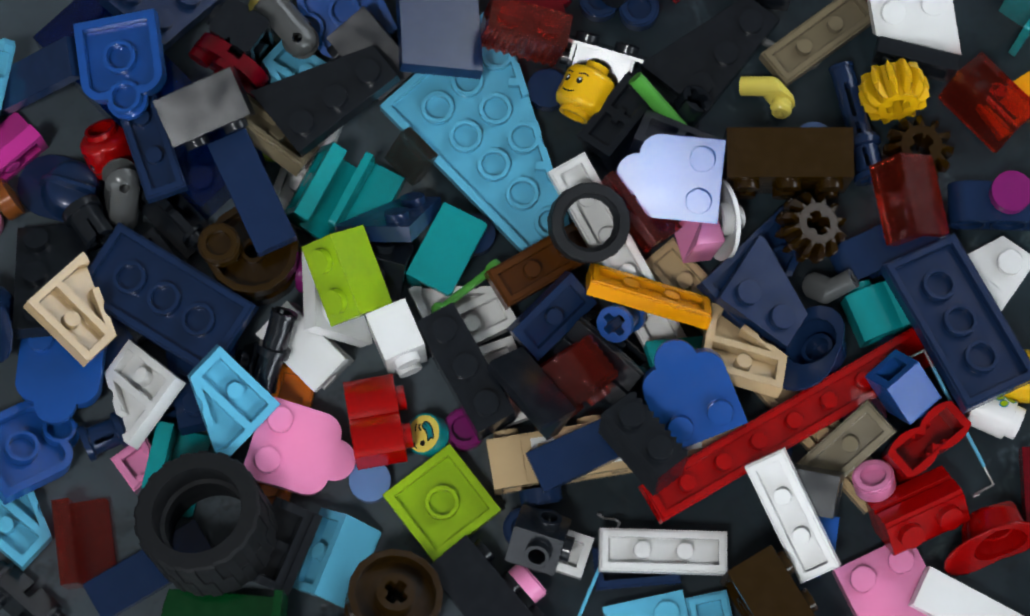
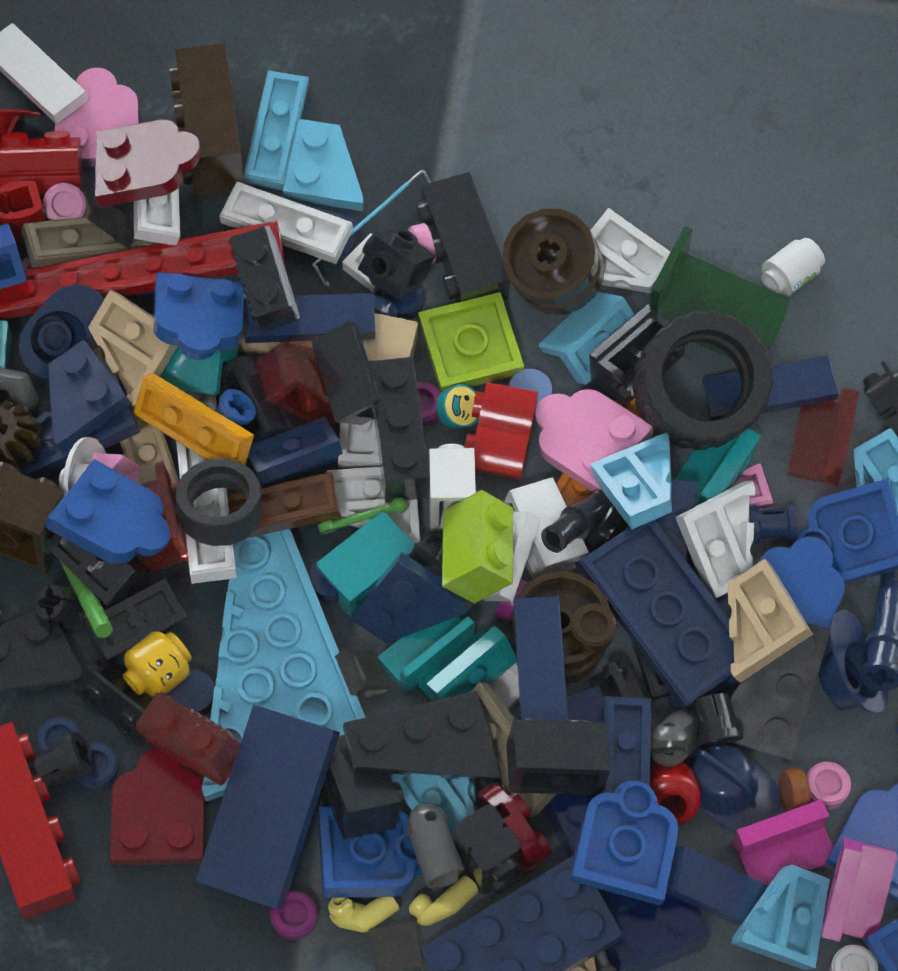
camera: 160 degrees left, 10 degrees down
none -> plate [95,120,201,208]

